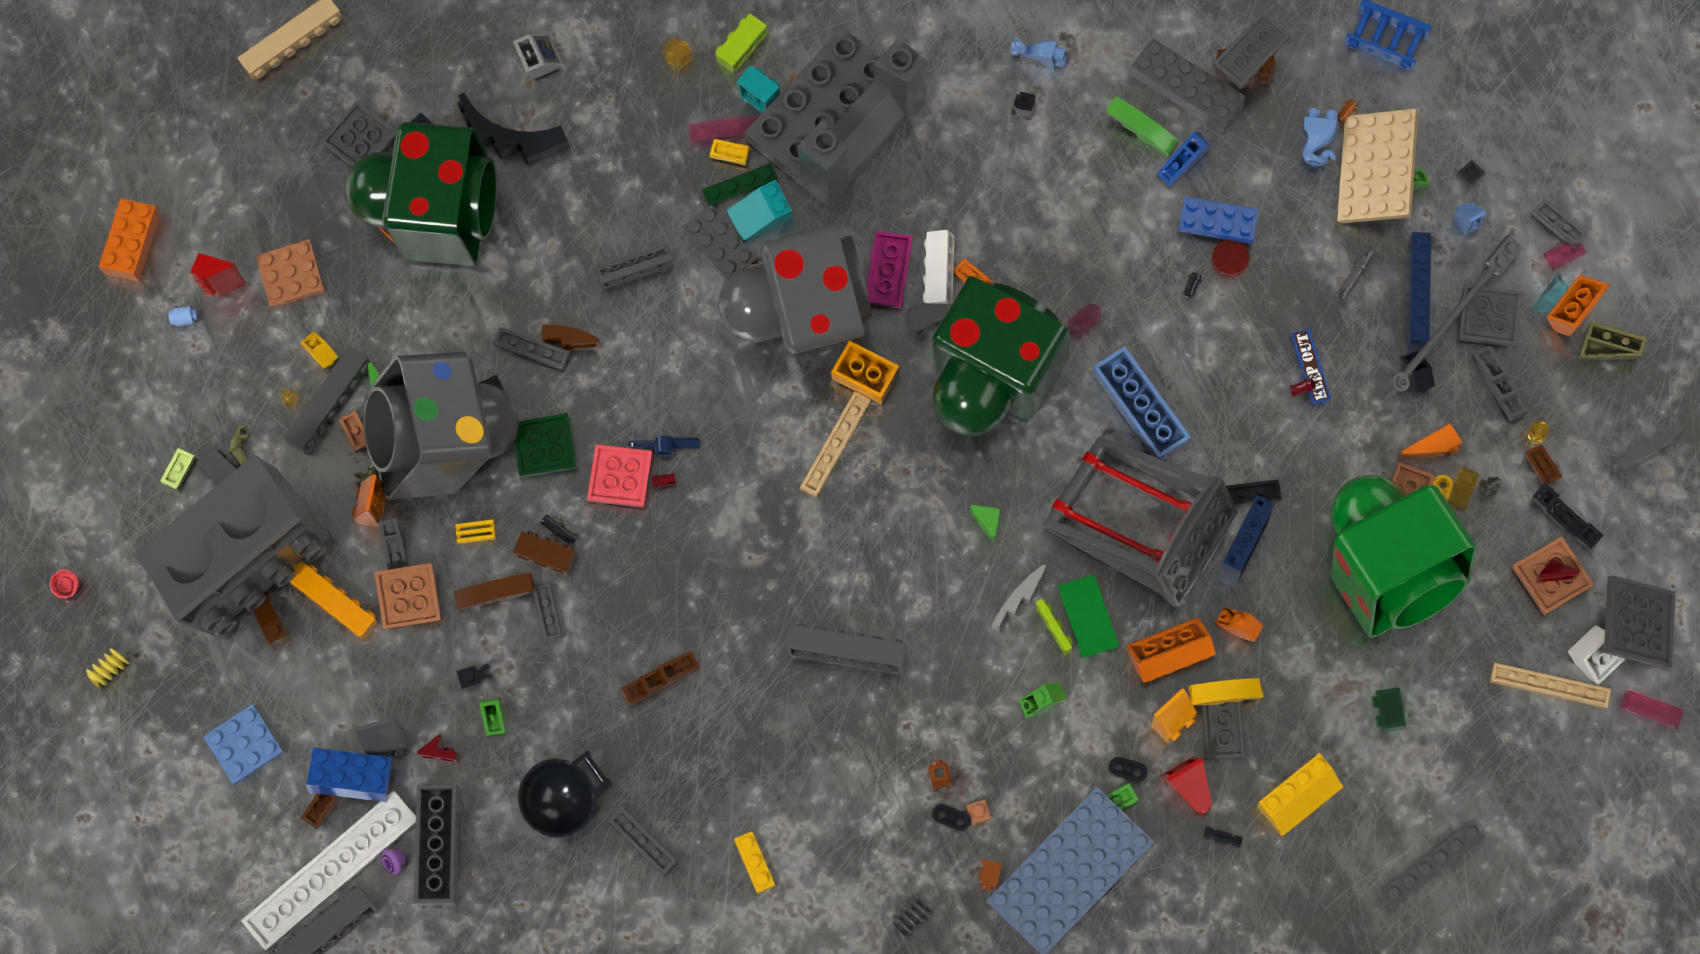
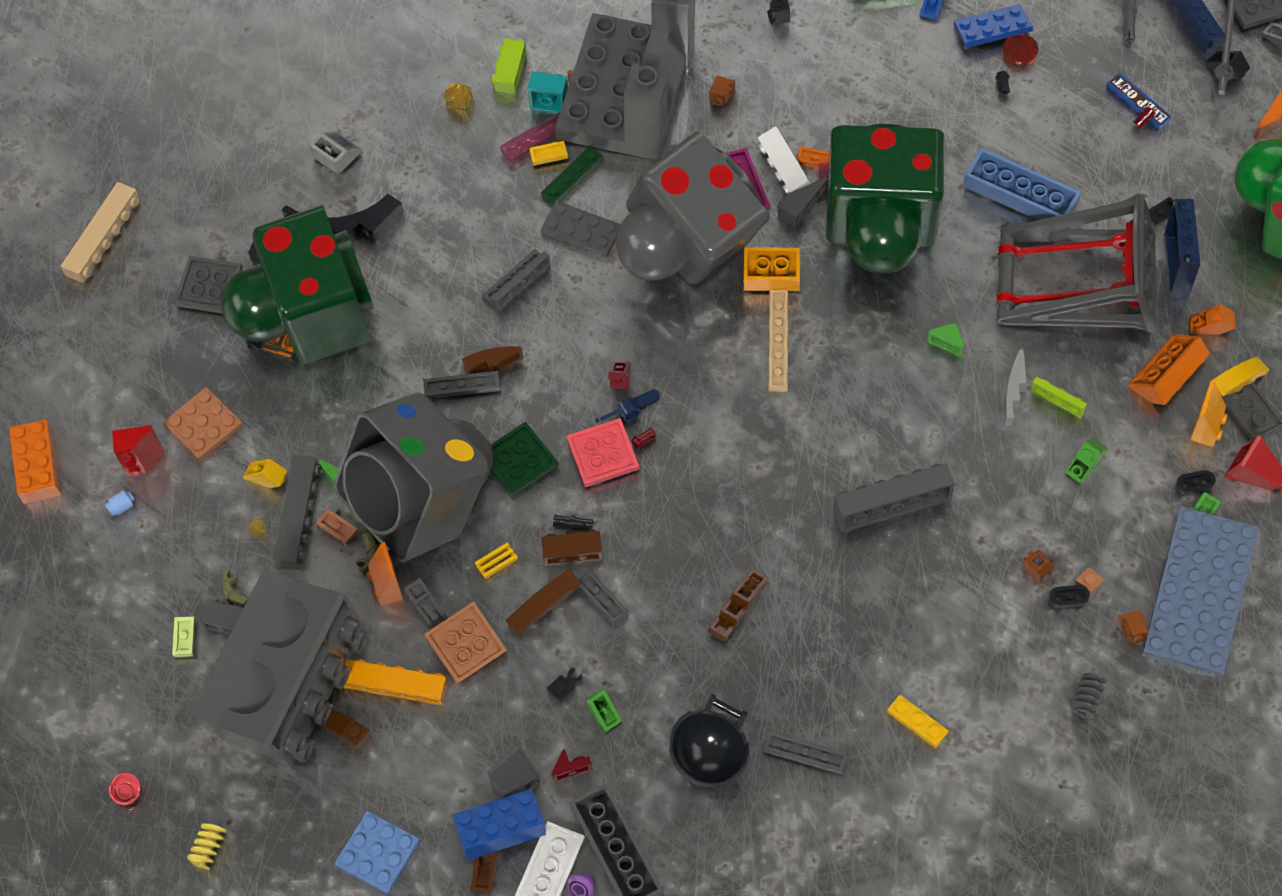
camera: 30 degrees left, 10 degrees down
teal slope [727,180,793,243] -> none
green tile [1058,574,1119,659] -> none
none -> dark red slope [608,361,631,389]
none -> dark orange window [709,75,736,106]

